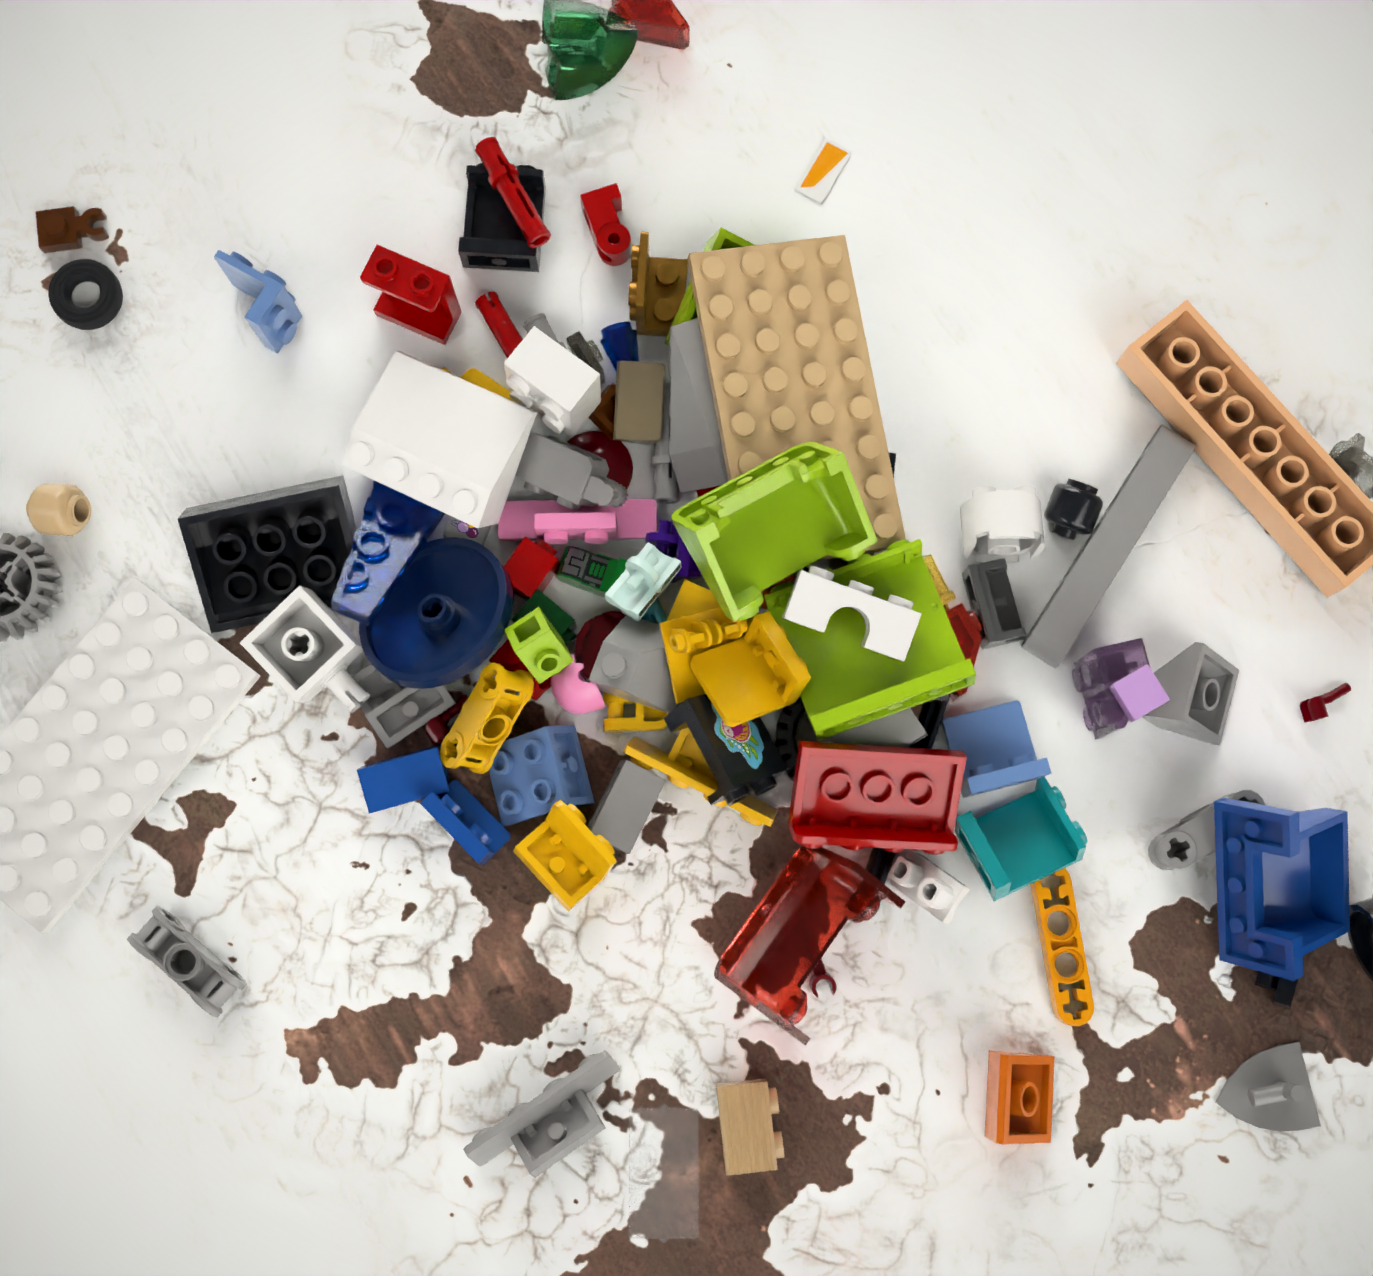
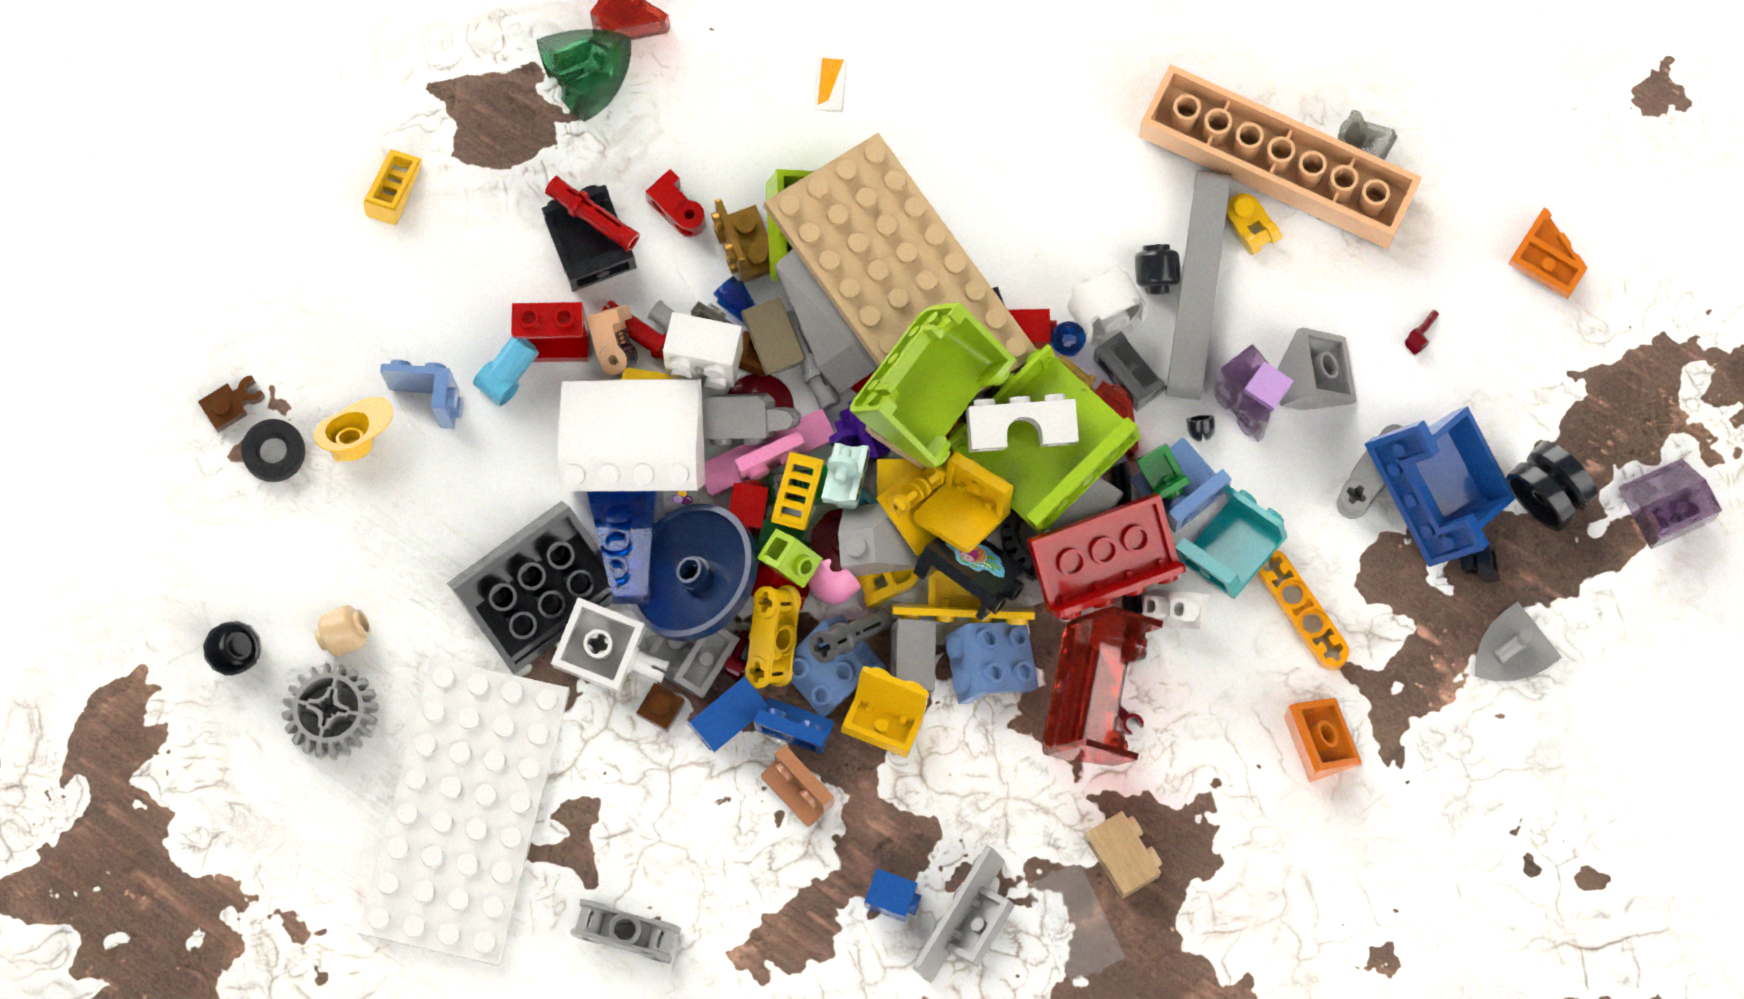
camera: 20 degrees left, 5 degrees down
none -> yellow piece [313,396,394,462]
none -> yellow slope [363,149,422,225]
none -> medium azure piece [473,337,540,407]
none -> light nougat leg [586,304,638,375]
none -> reddish brown plate [636,682,686,733]
none -> nougat bracket [761,744,835,827]
none -> yellow slope [771,451,824,530]
none -> dark grey pin [809,608,893,663]
none -> blue brick [864,868,922,922]
none -> medium blue bracket [945,622,1038,704]
none -> red brick [1008,308,1057,350]
none -> clear blue cone [1051,321,1086,357]
none -> green bracket [1134,443,1191,501]
none -> black hinge [1186,415,1215,442]
none -> yellow plate [1226,193,1282,255]

